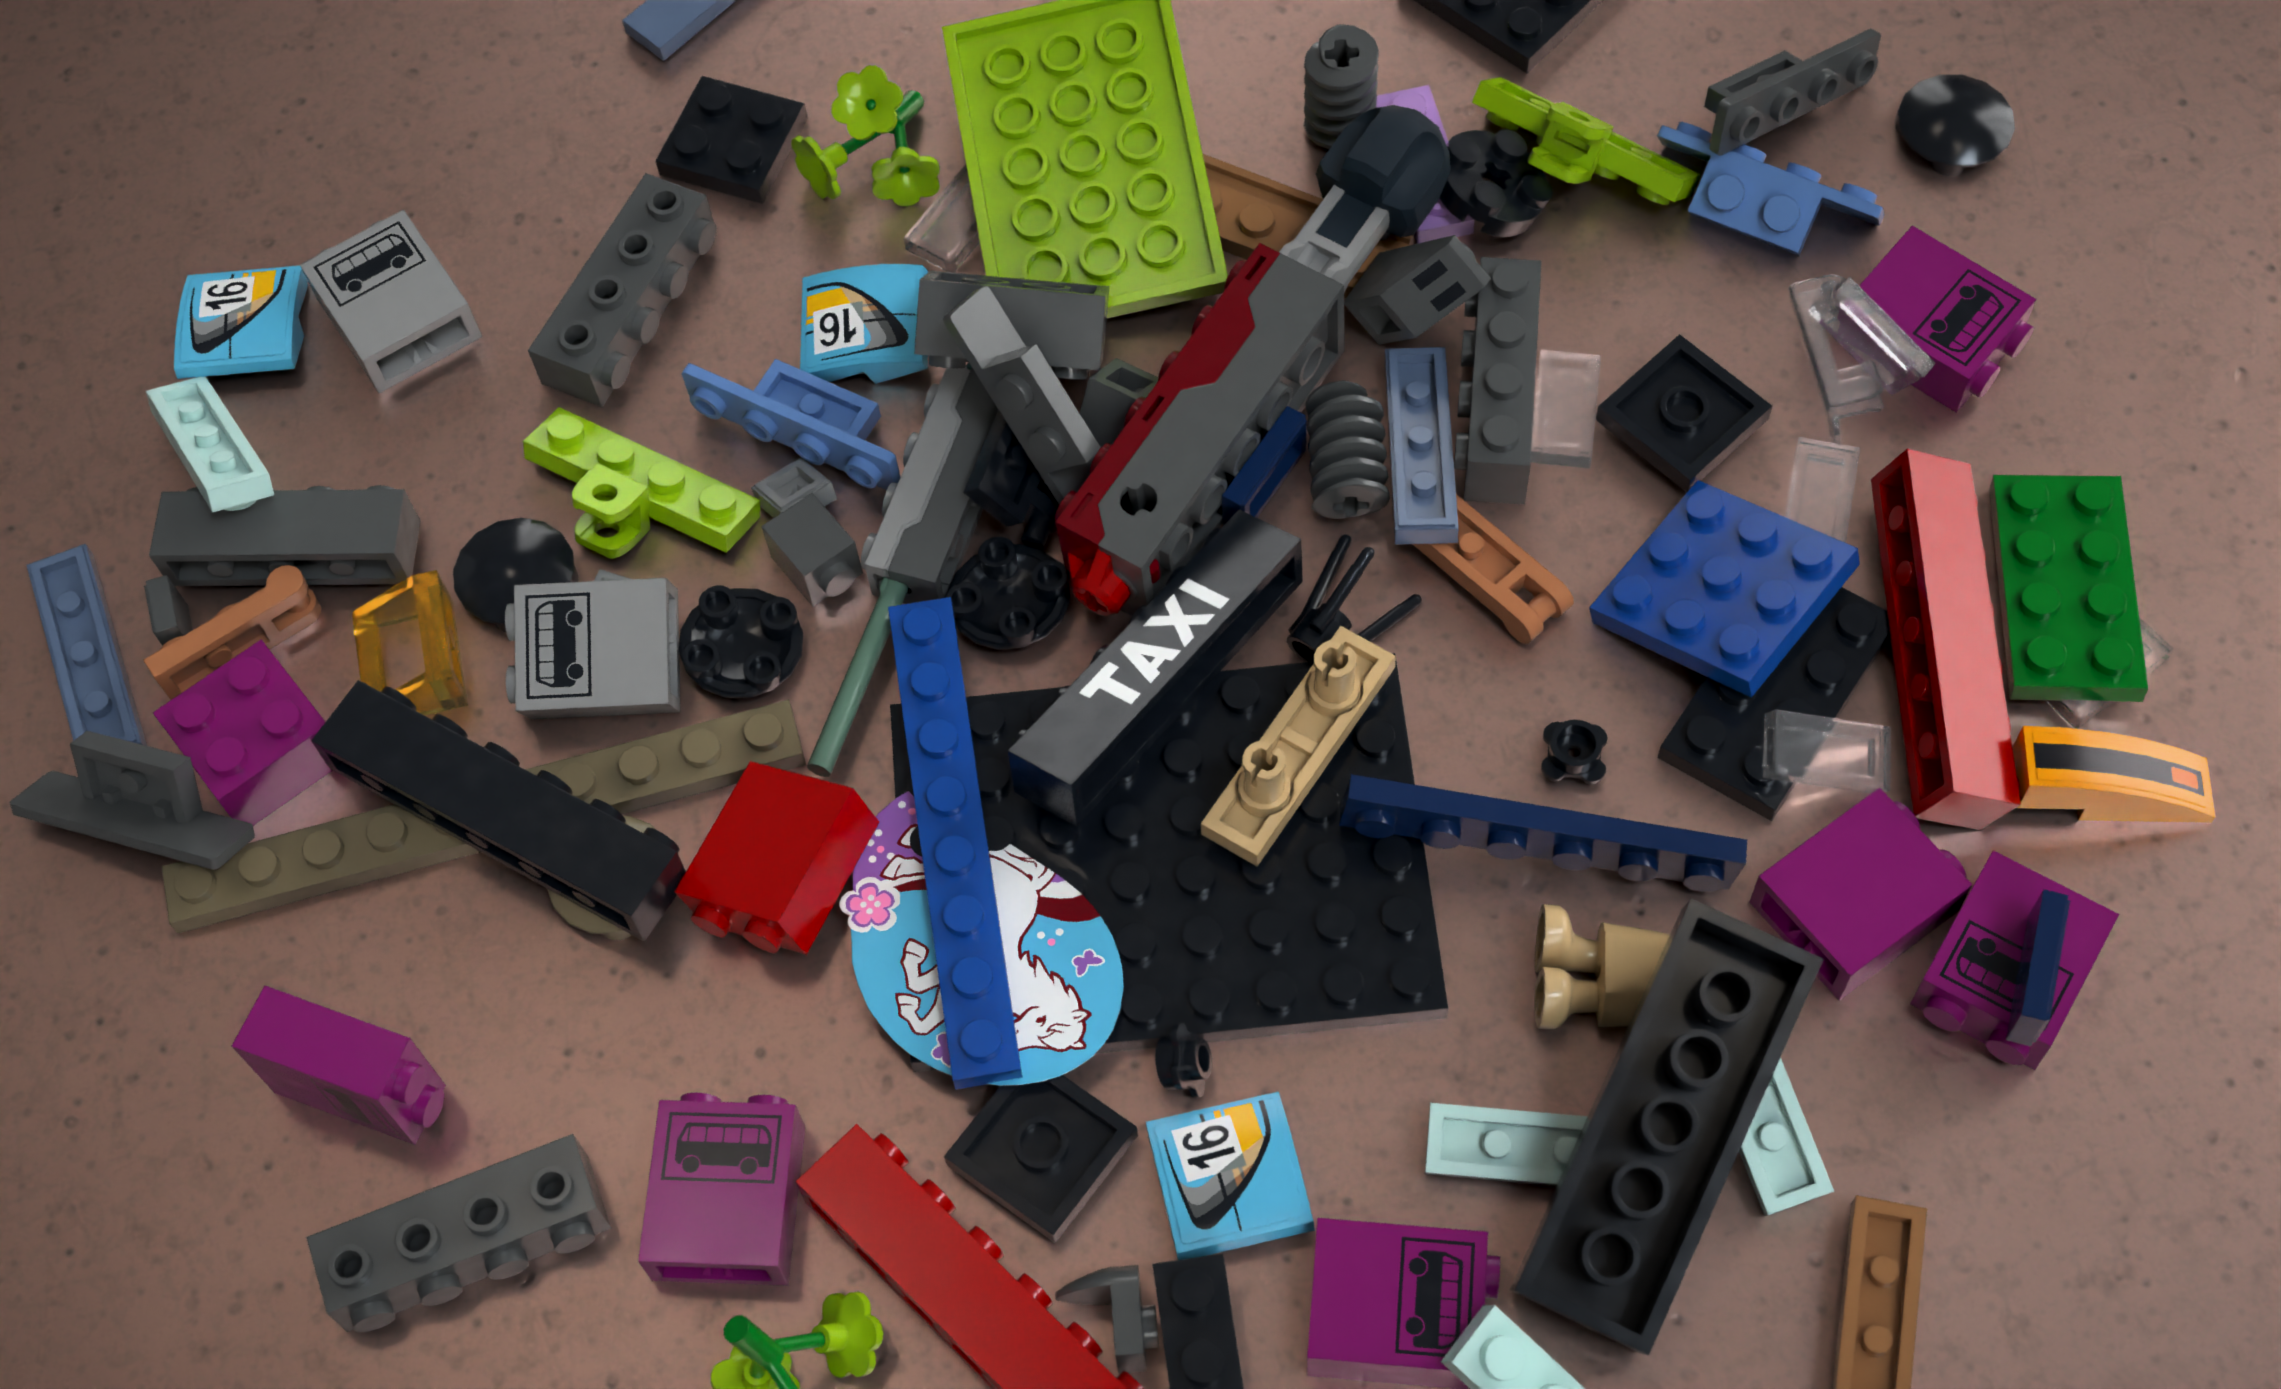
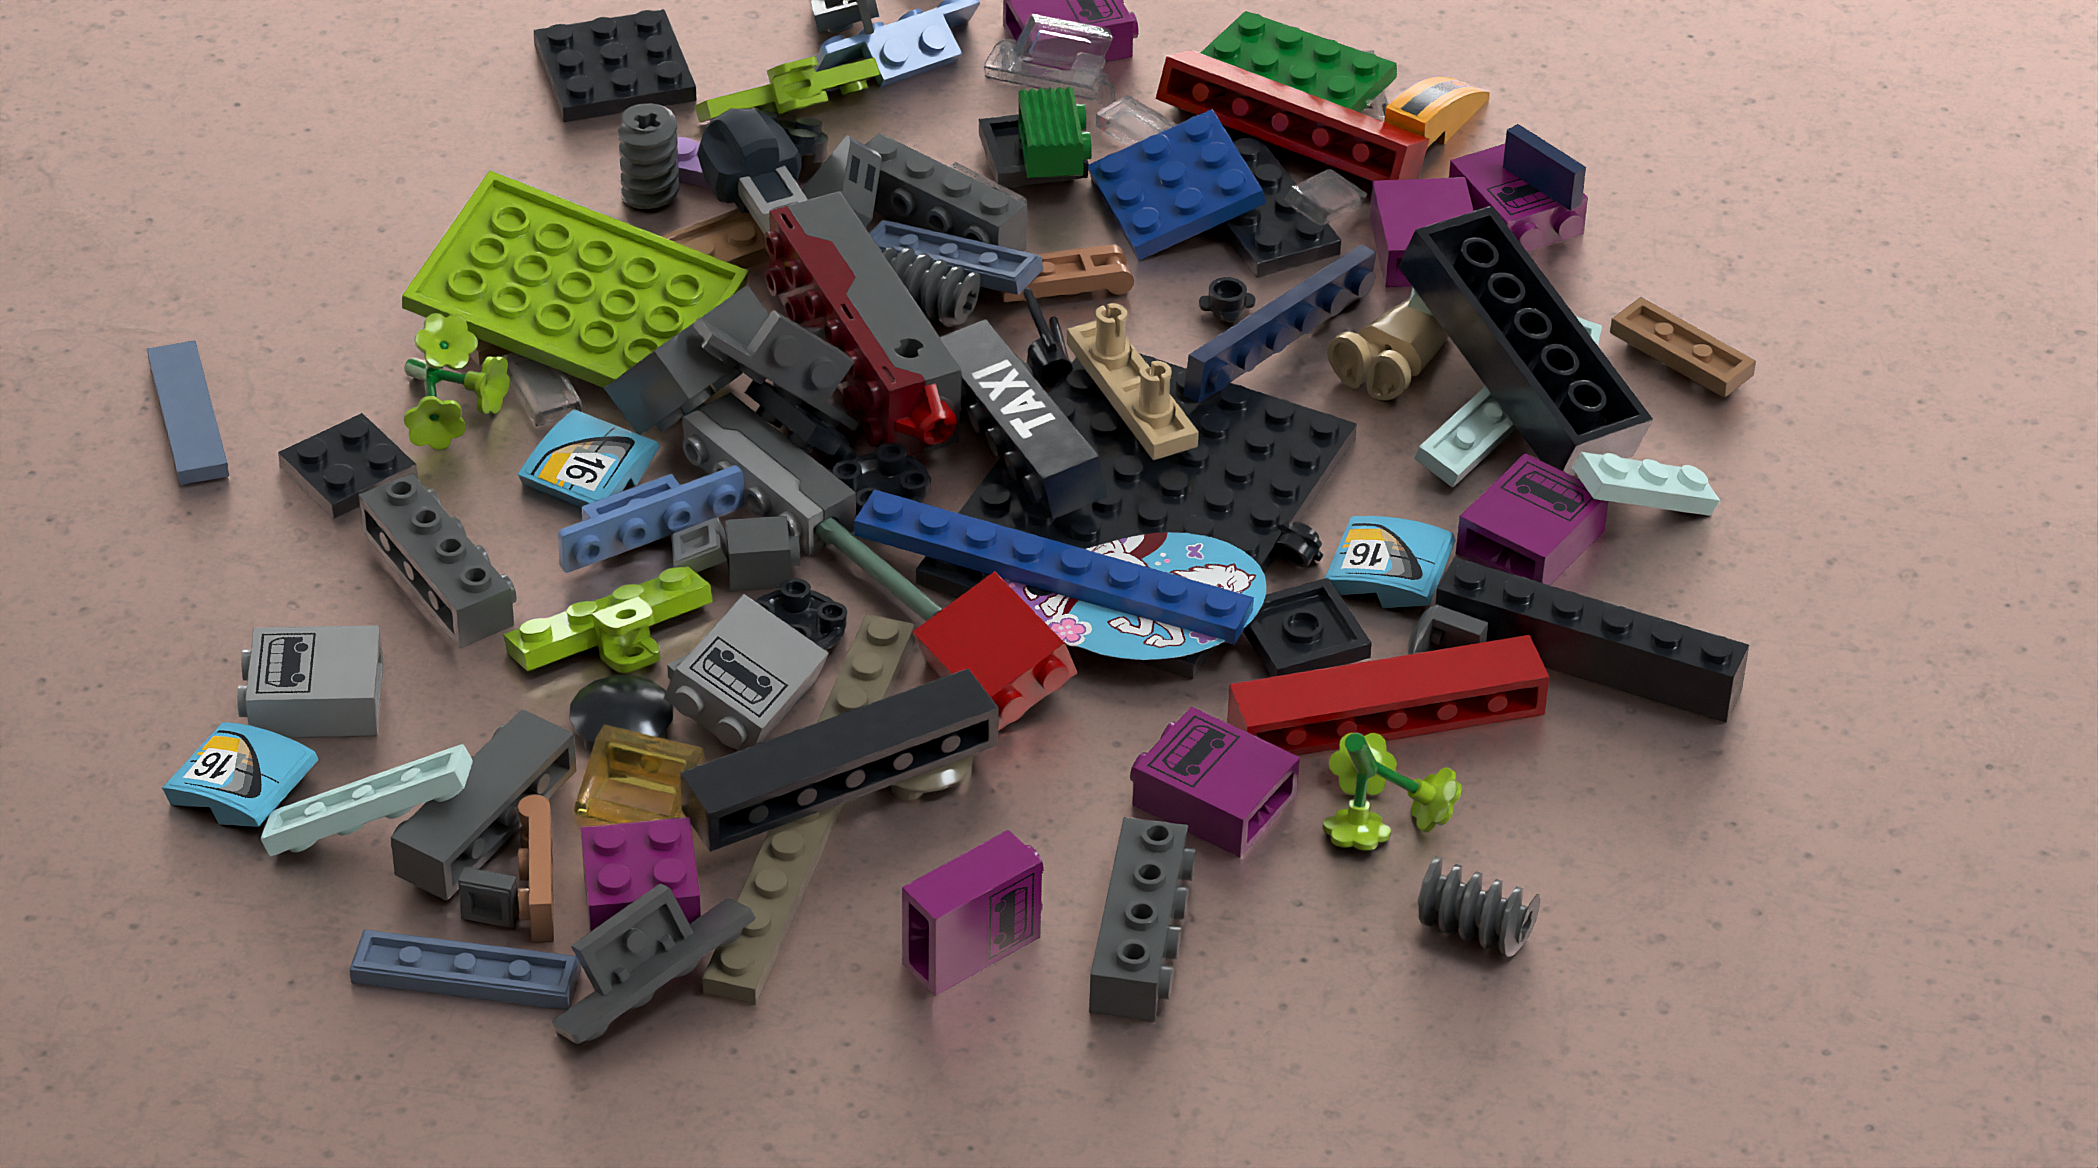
camera: 65 degrees left, 20 degrees down
none -> green brick [1018,86,1092,179]

